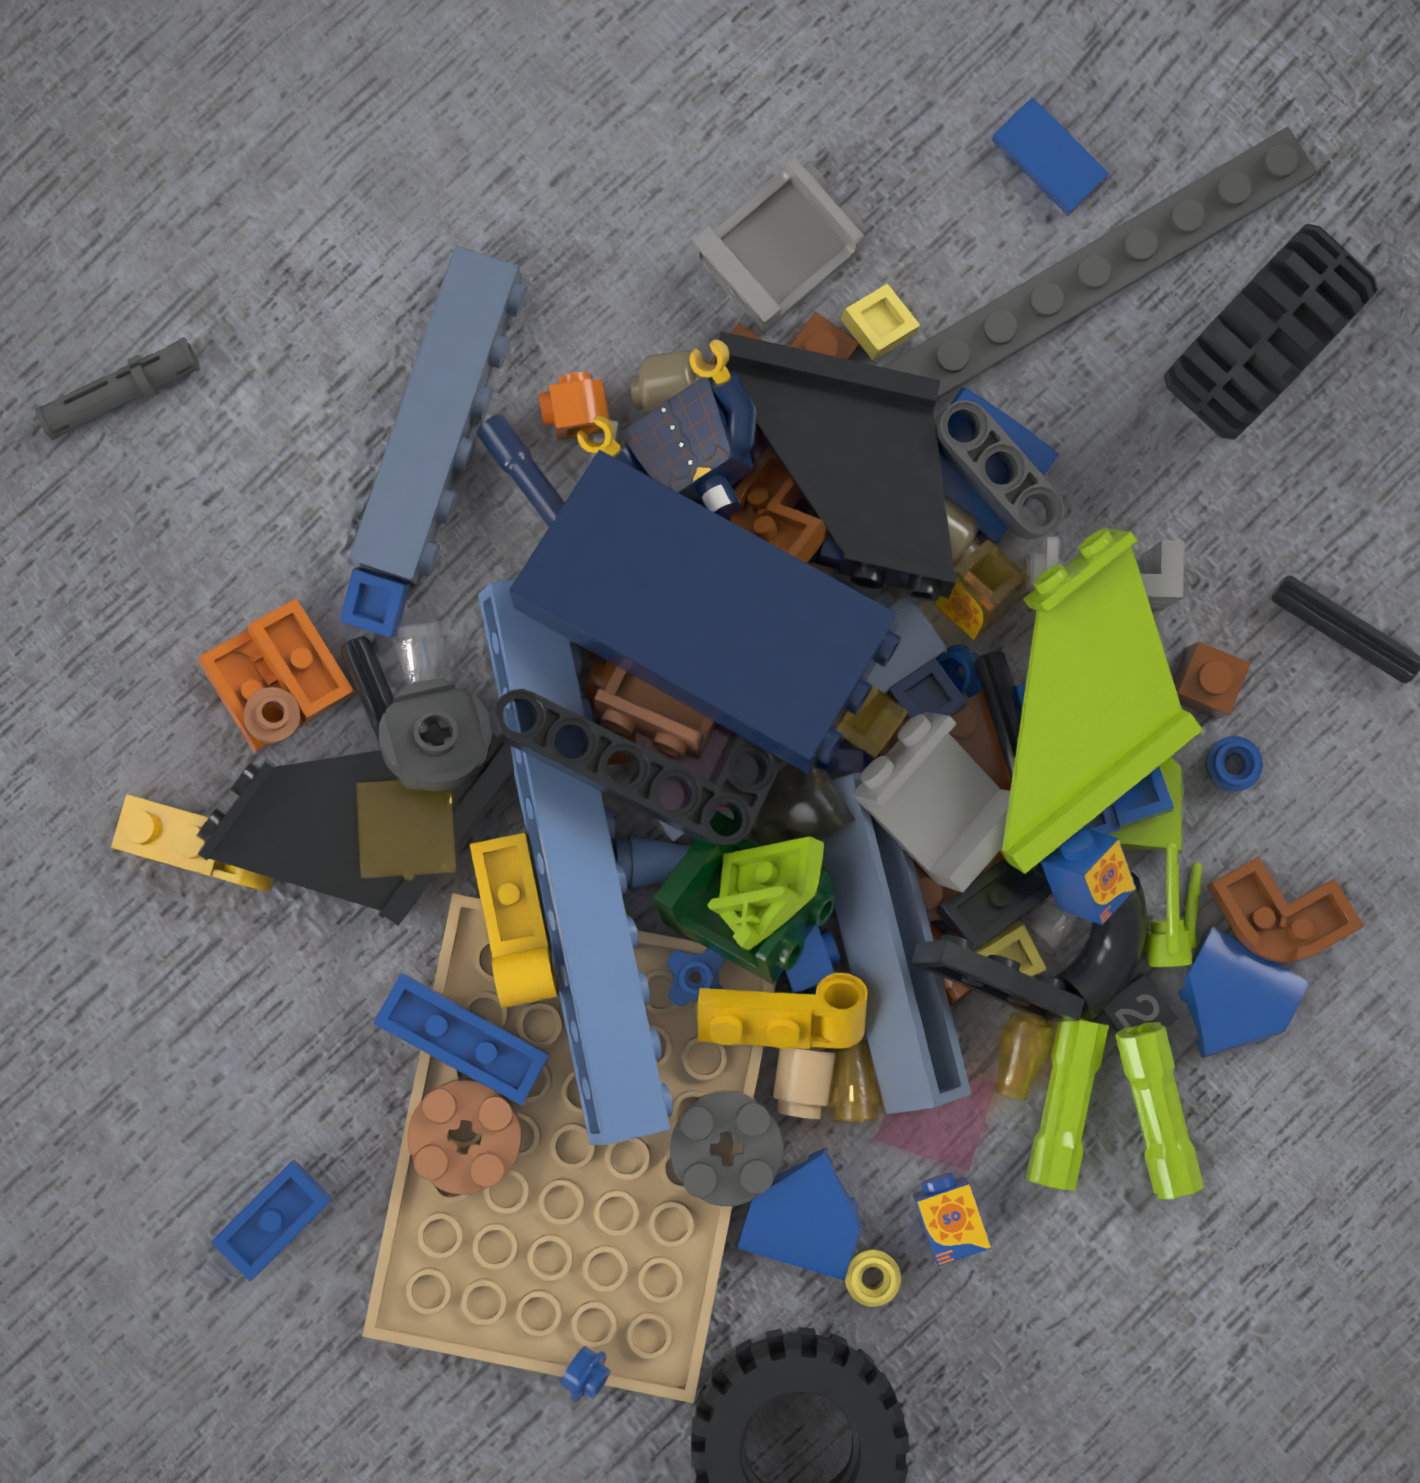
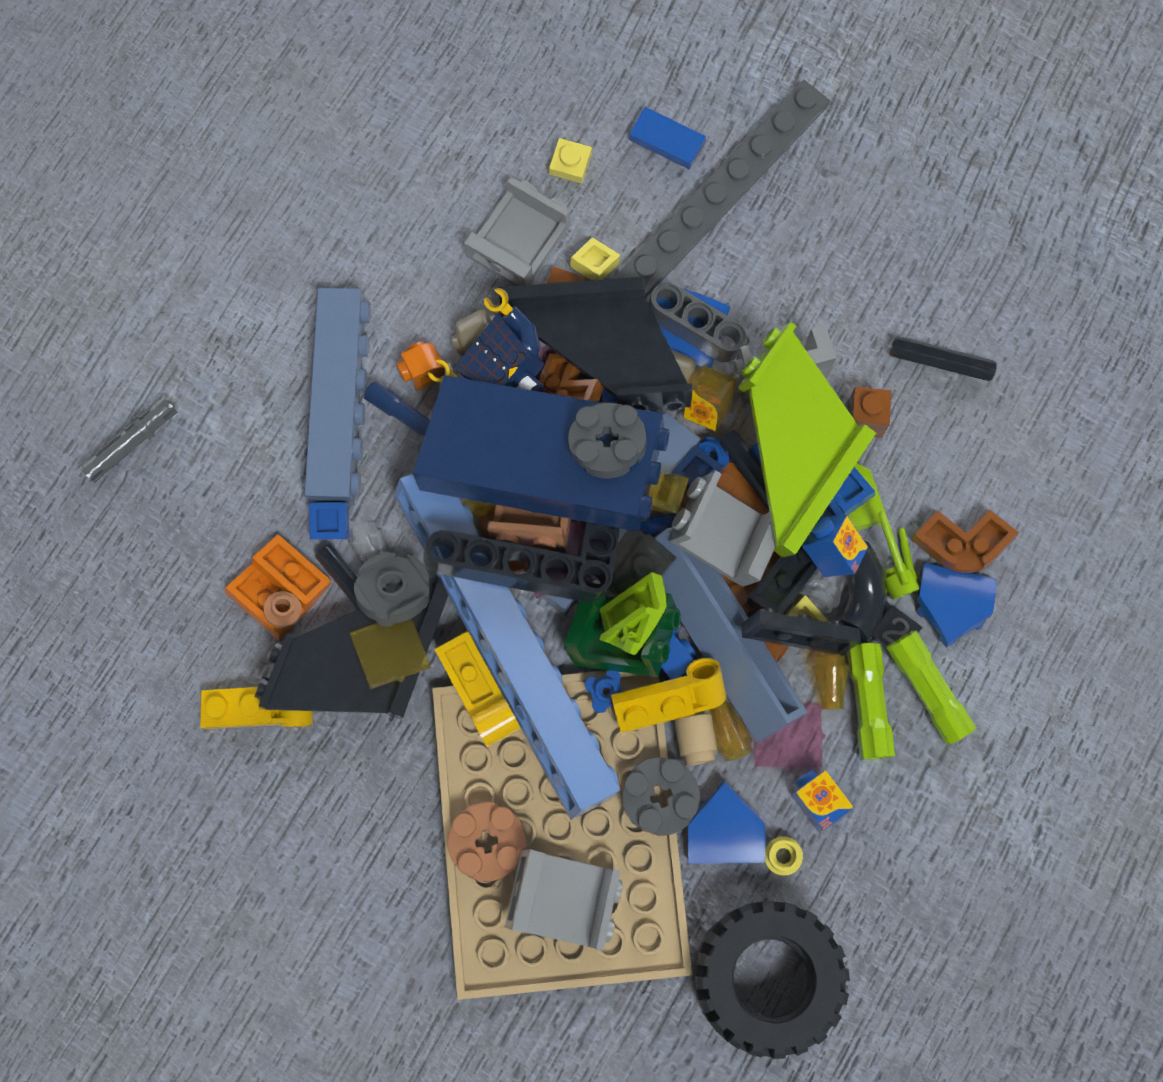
camera: 15 degrees left, 10 degrees down
blue plate [211,1159,333,1282] -> none
blue plate [373,973,550,1105] -> none
blue plate [560,1346,611,1402] -> none
medium blue cone [613,835,692,890] -> none
black tyre [1164,224,1378,440] -> none
blue plate [1206,736,1263,792] -> none
none -> light grey panel [504,849,623,950]
none -> light yellow plate [549,138,592,184]
none -> dark grey plate [568,403,647,479]

